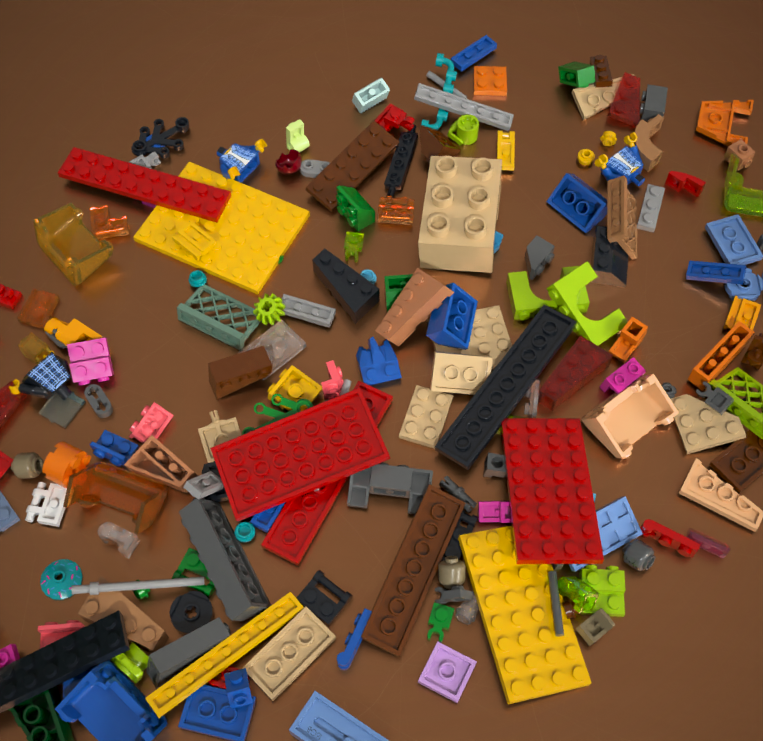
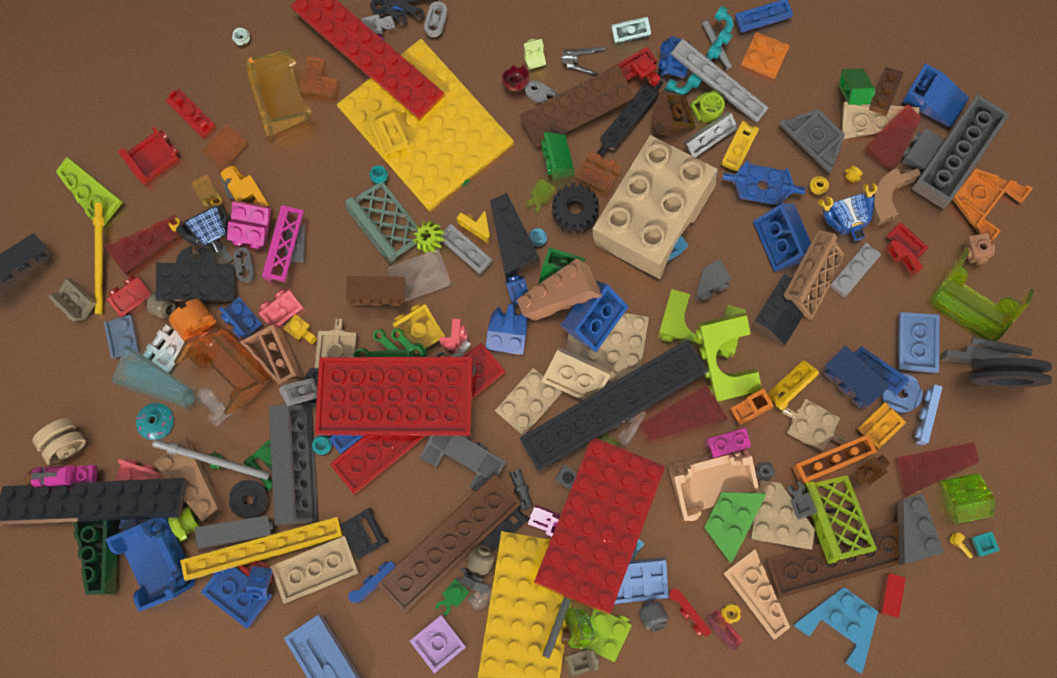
camera: 30 degrees right, 15 degrees up
torso [217,139,268,183] -> none
none -> clear light blue slope [111,346,195,409]
none -> black plate [156,246,234,302]
none -> light aqua plate [232,28,250,45]
none -> dark pink fence [262,205,304,282]
none -> yellow plate [283,314,317,345]
none -> dark grey plate [285,225,306,263]
none -> light grey plate [424,1,447,37]
none -> yellow slope [456,211,491,244]
none -> blue bracket [505,274,528,304]
none -> black tyre [552,183,599,233]
none -> dark grey plant [562,47,606,76]
none -> blue bracket [658,36,690,78]
none -> light grey plate [683,112,738,157]
none -> bright green wing [704,491,767,563]
none -> yellow plate [721,603,741,623]
none -> blue plate [722,160,806,206]
none -> yellow plate [767,360,819,410]
none -> dark grey wing [779,109,845,174]
none -> tan plate [782,399,845,452]
none -> dark blue slope [822,345,890,410]
none -> red plate [886,222,929,259]
none -> blue slope [902,63,969,129]
none -> dark grey brick [912,94,1010,209]

